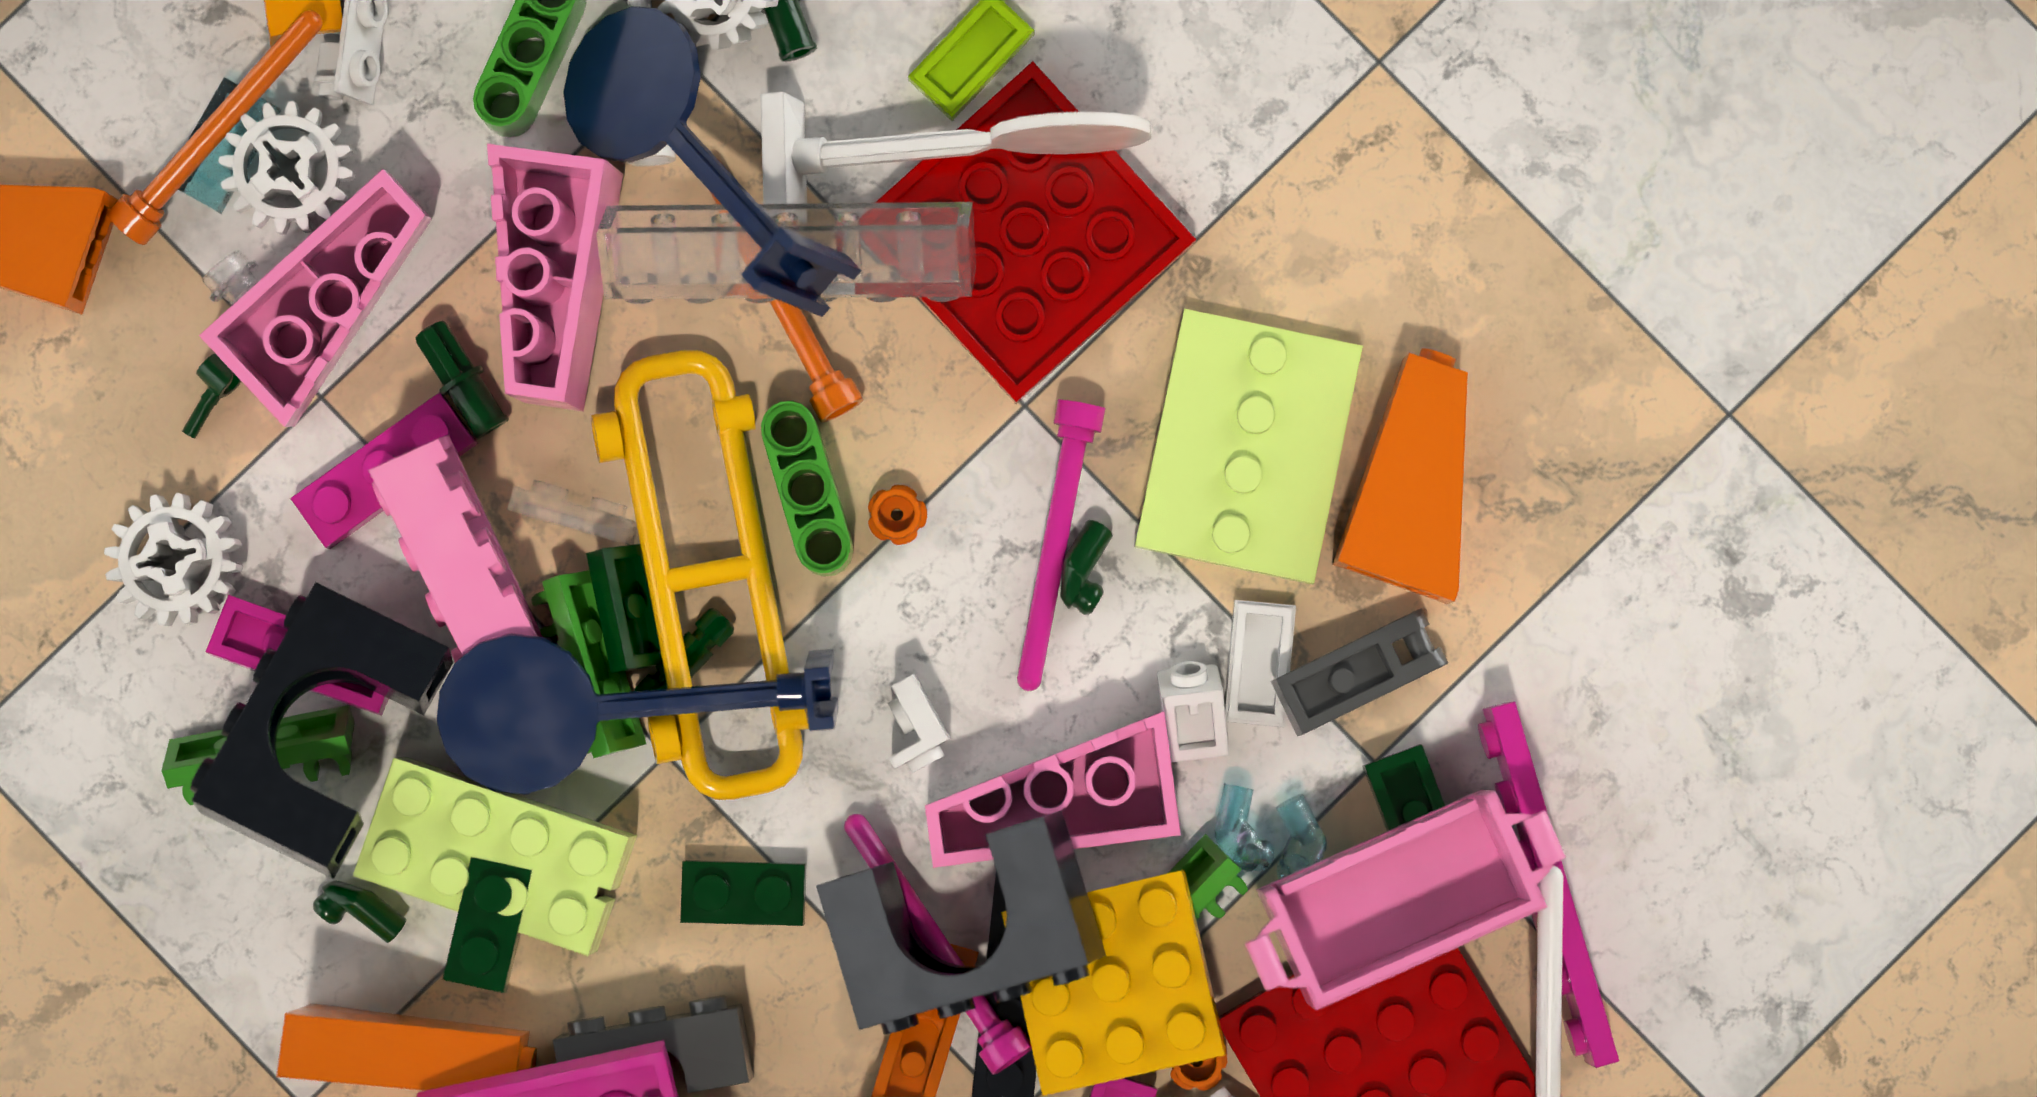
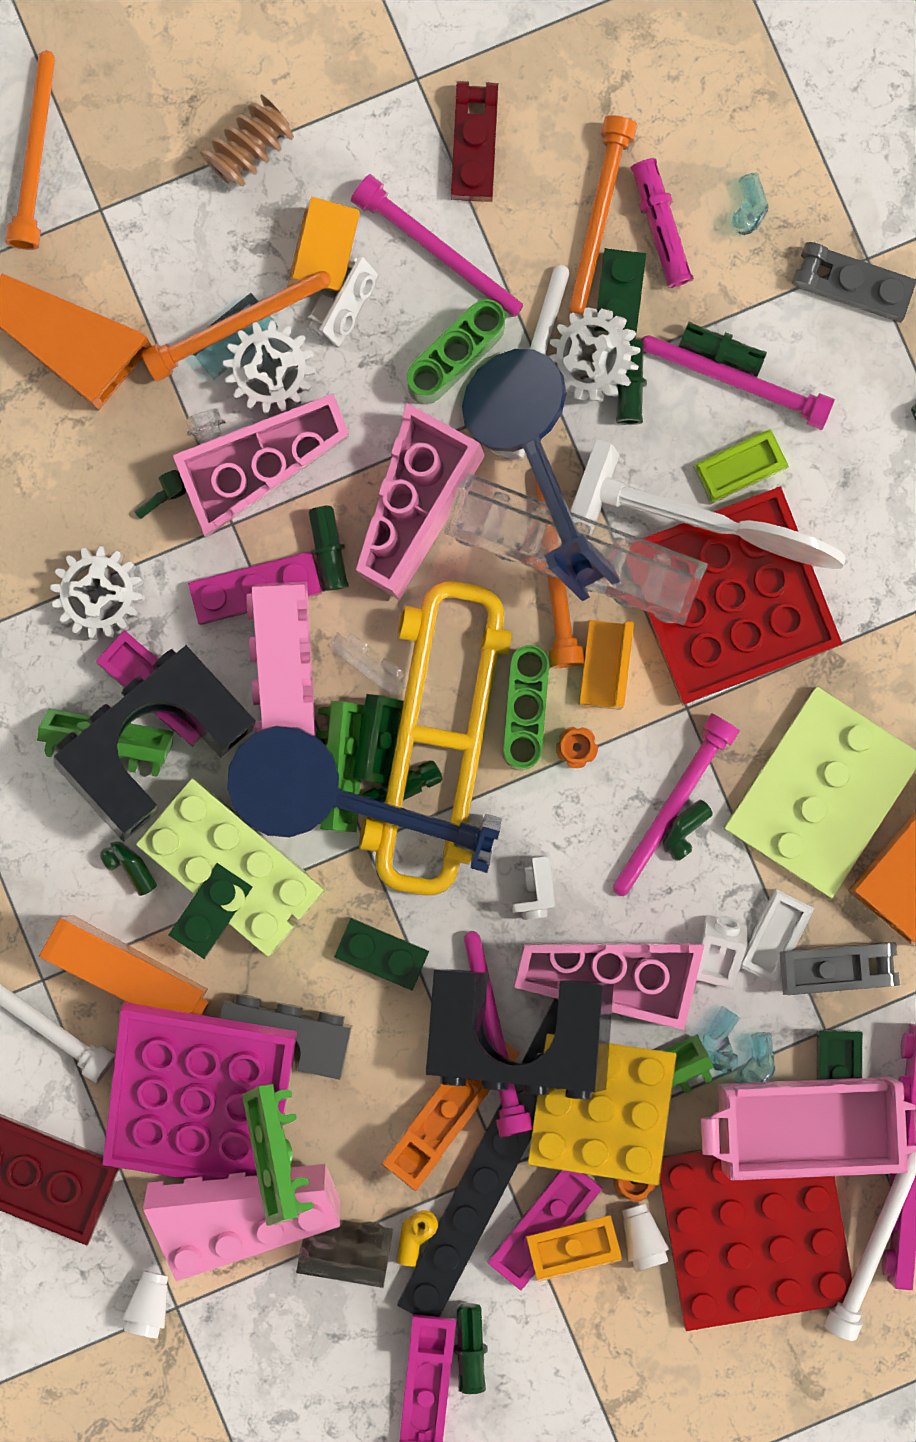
camera: 20 degrees right, 0 degrees up
none -> light orange panel [579,620,634,710]

